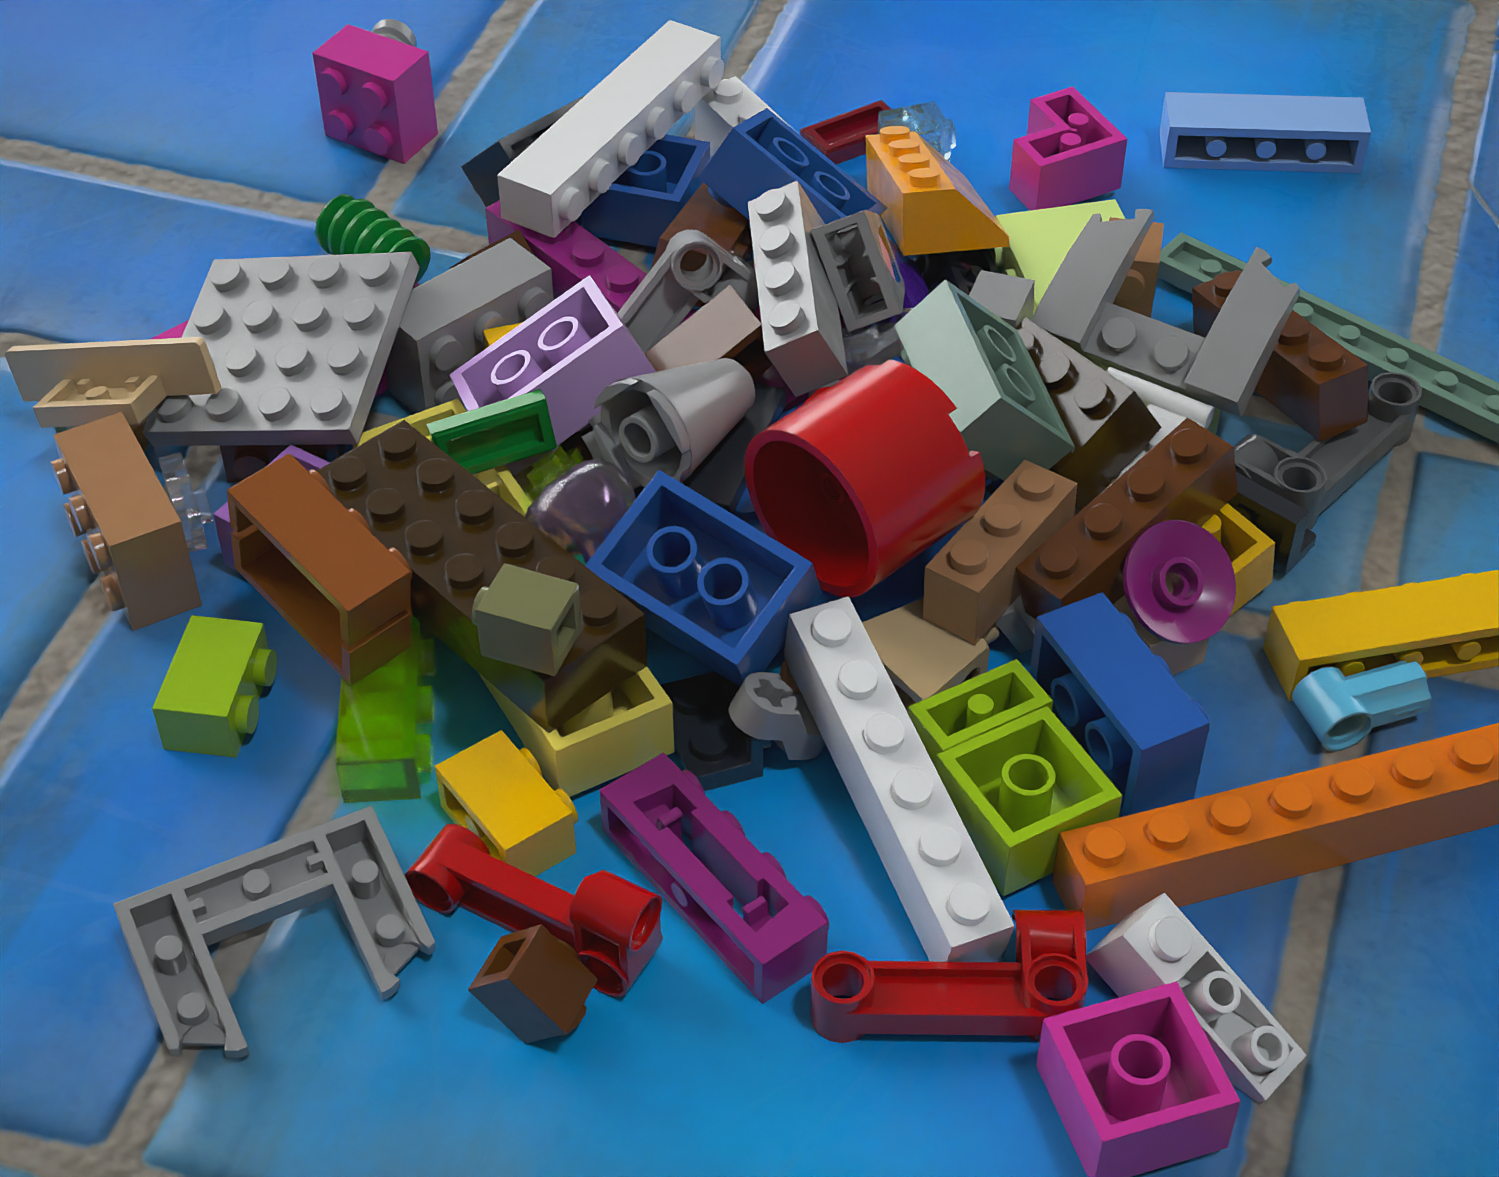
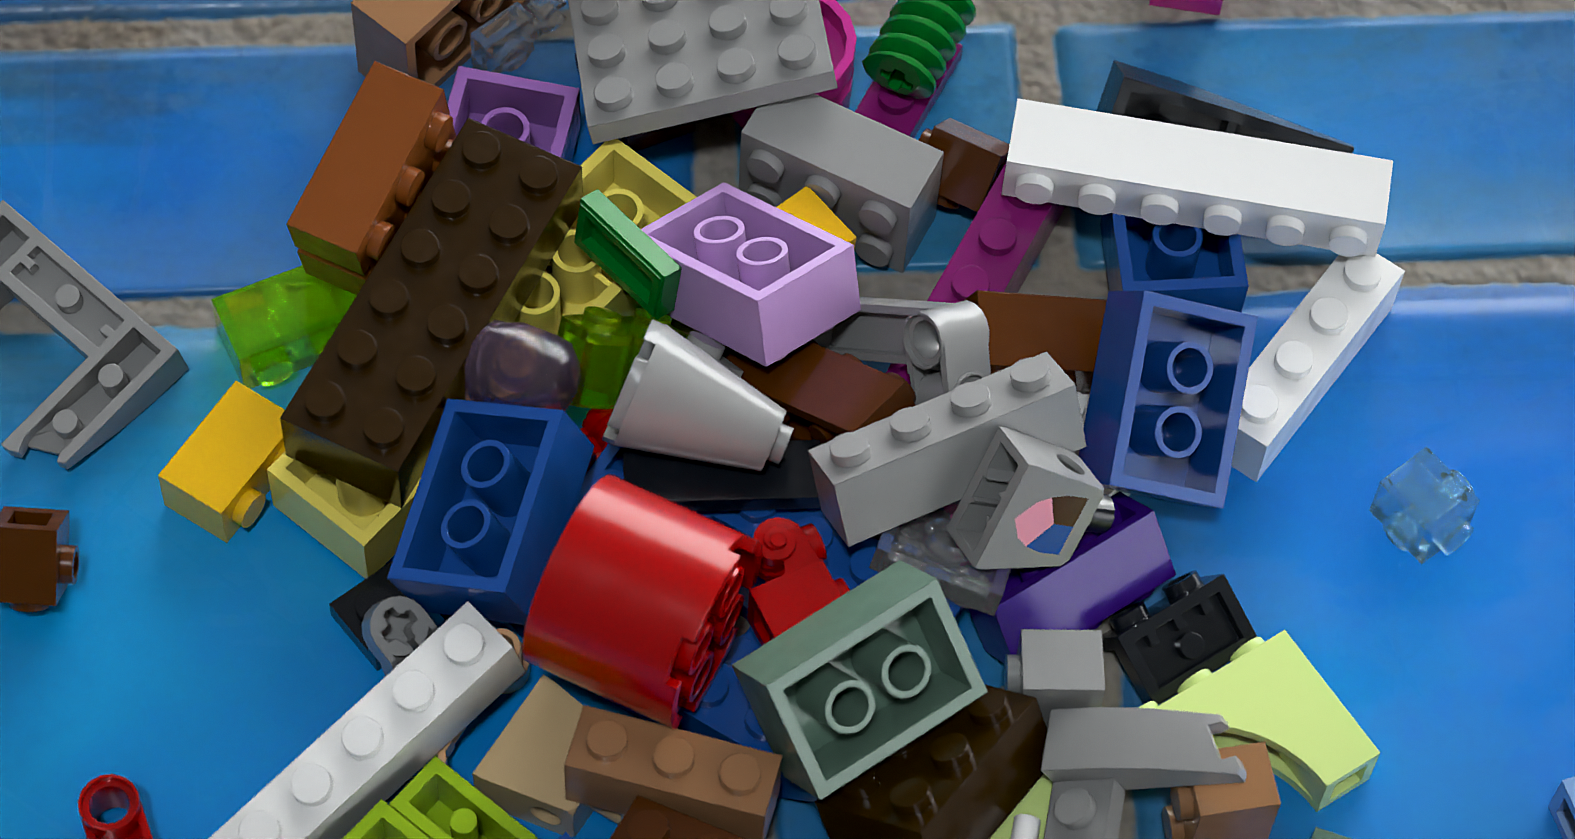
camera: 65 degrees right, 15 degrees up
lime brick [152,615,277,758] -> none
red piece [404,824,663,997] -> none
olive brick [472,563,582,676] -> none
magenta brick [599,752,829,1004] -> none
dark red tile [800,100,908,165] -> none
light orange slope [866,126,1009,256] -> none
dark pink brick [1009,86,1127,211] -> none

